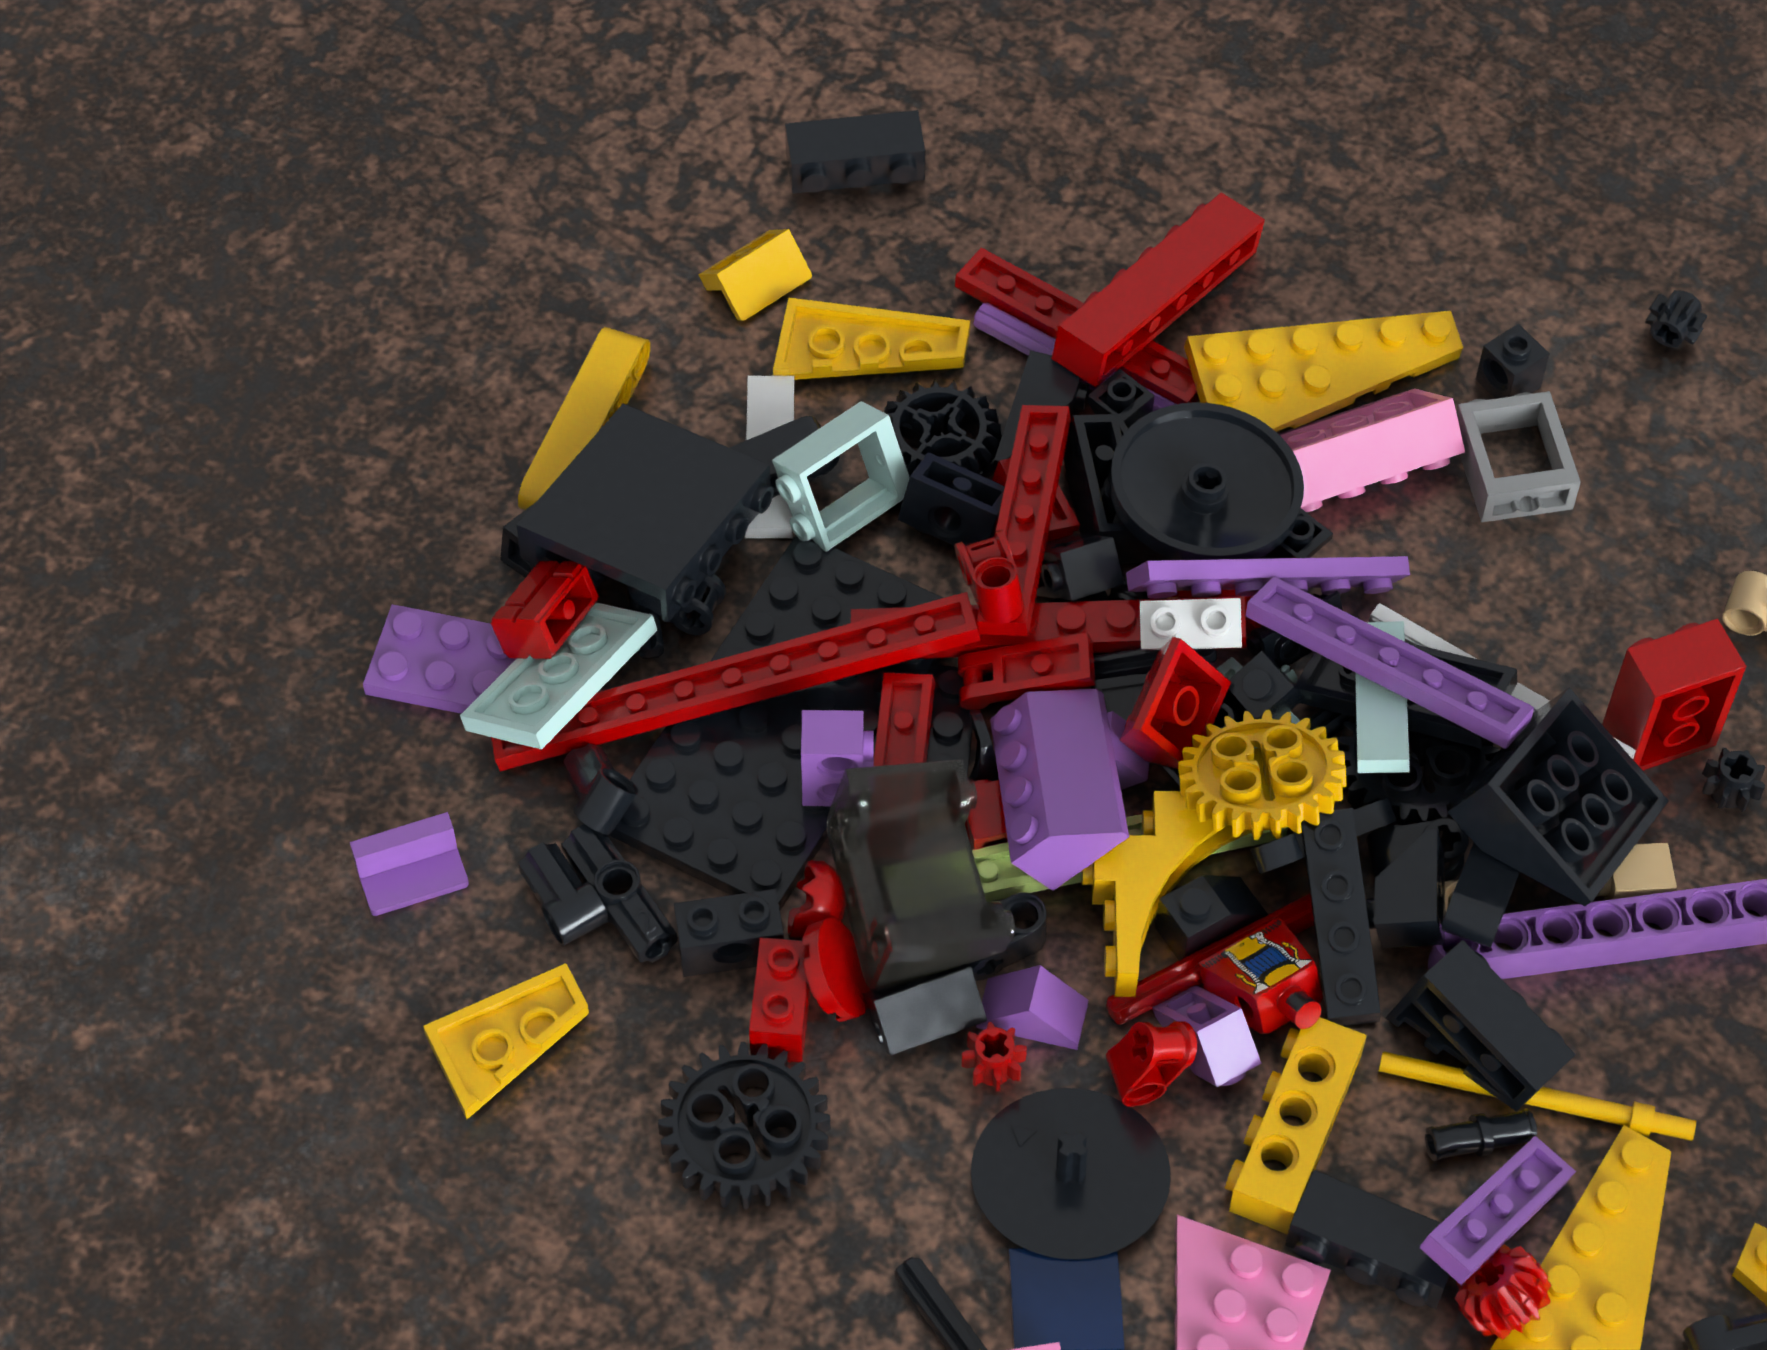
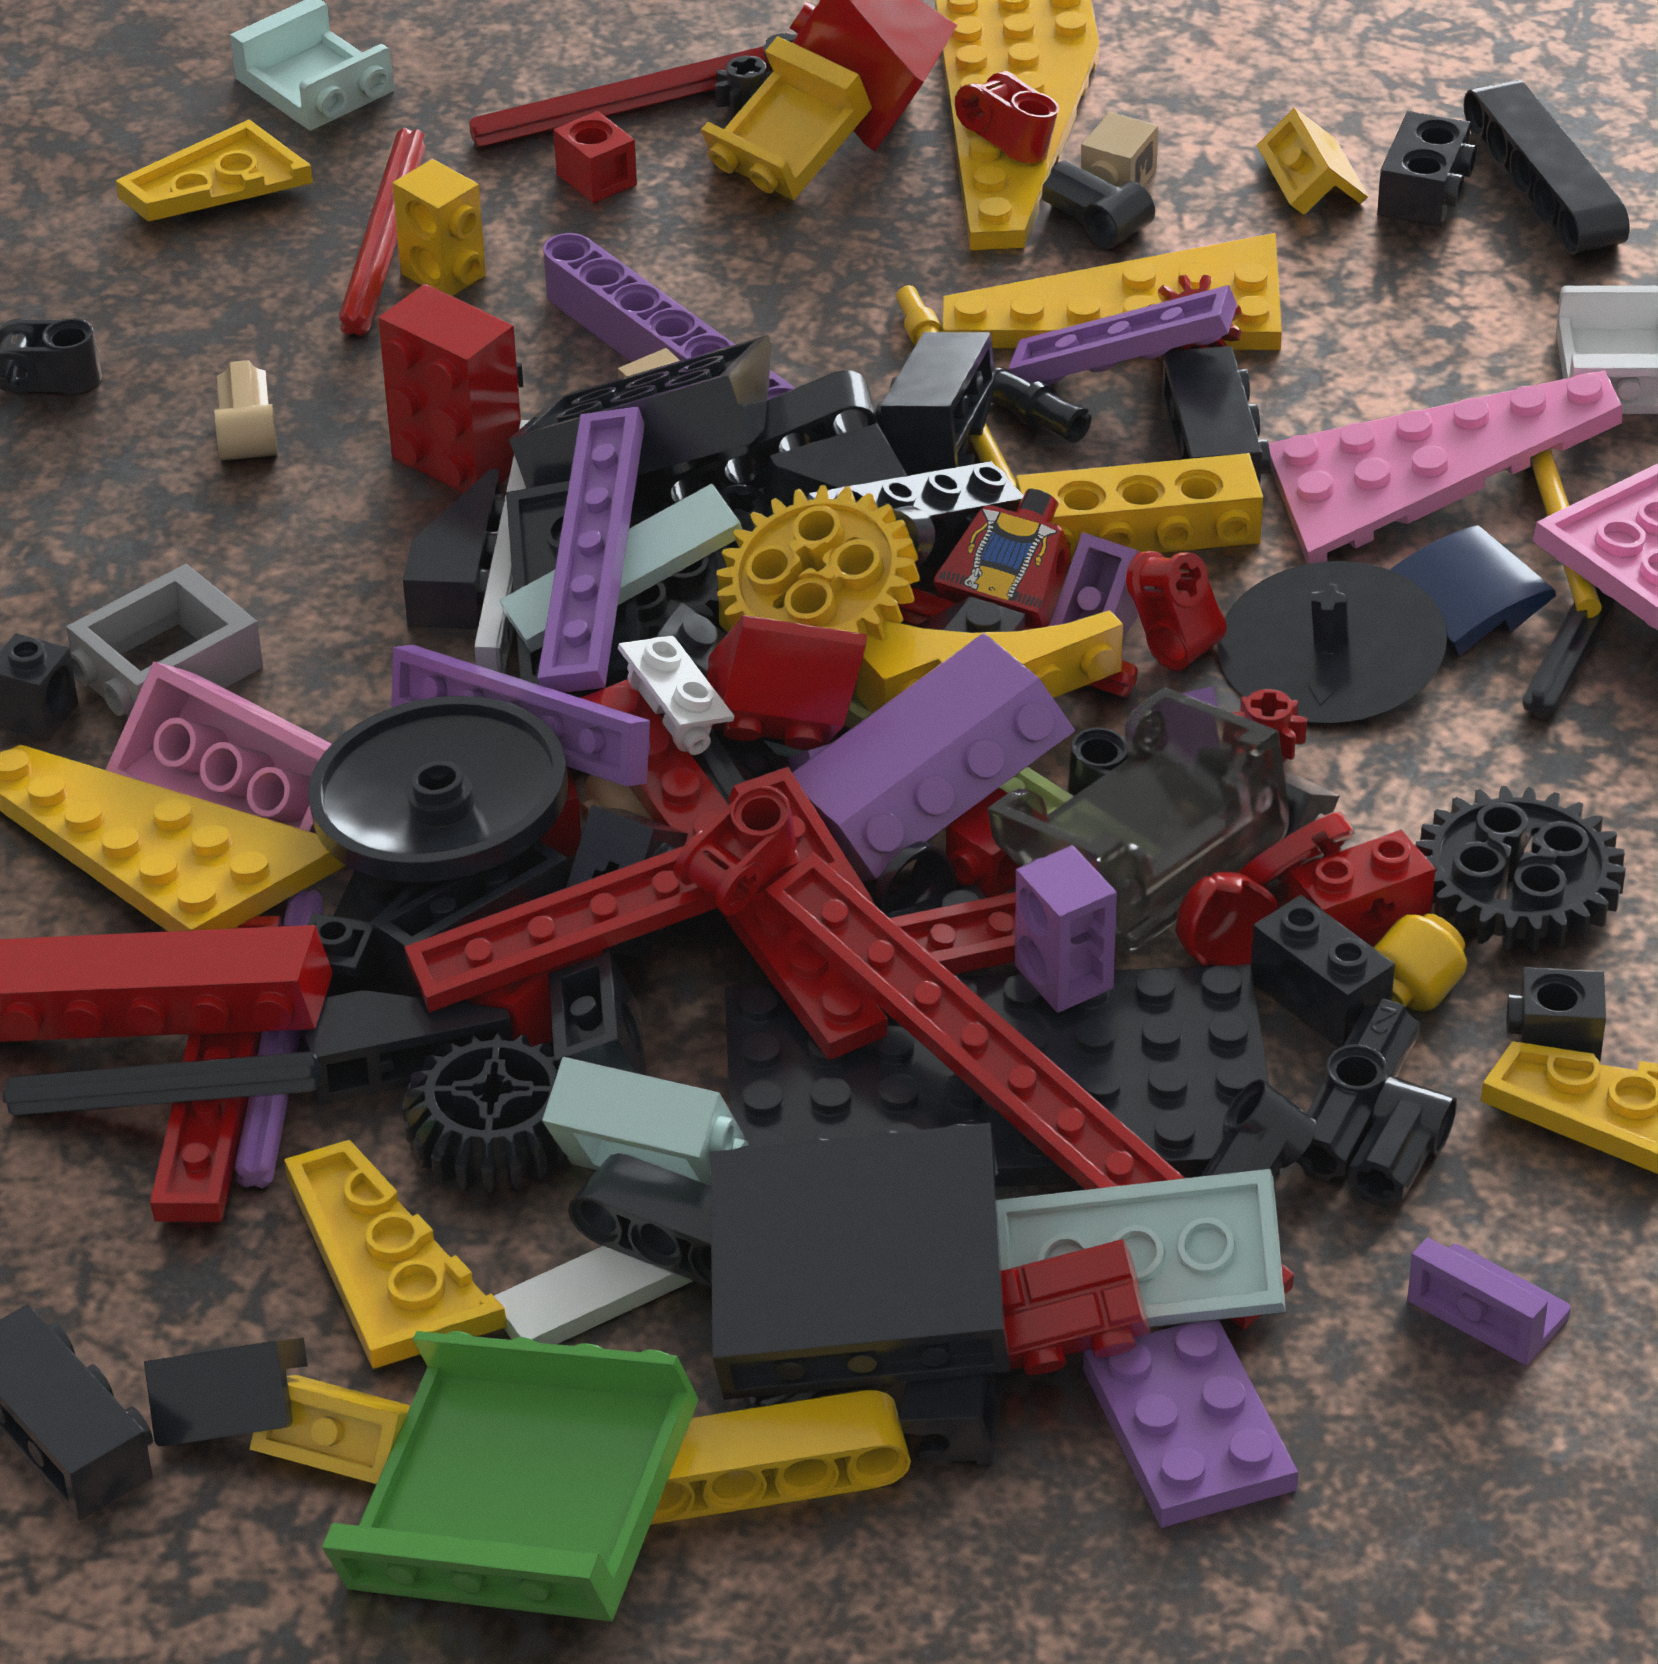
camera: 120 degrees left, 15 degrees down
none -> black axle [3,1051,322,1116]
none -> black panel [144,1338,308,1446]
none -> bright green panel [322,1331,699,1622]
none -> black slope [403,469,506,629]
none -> yellow head [1374,913,1467,1012]
none -> black brick [1506,967,1606,1062]

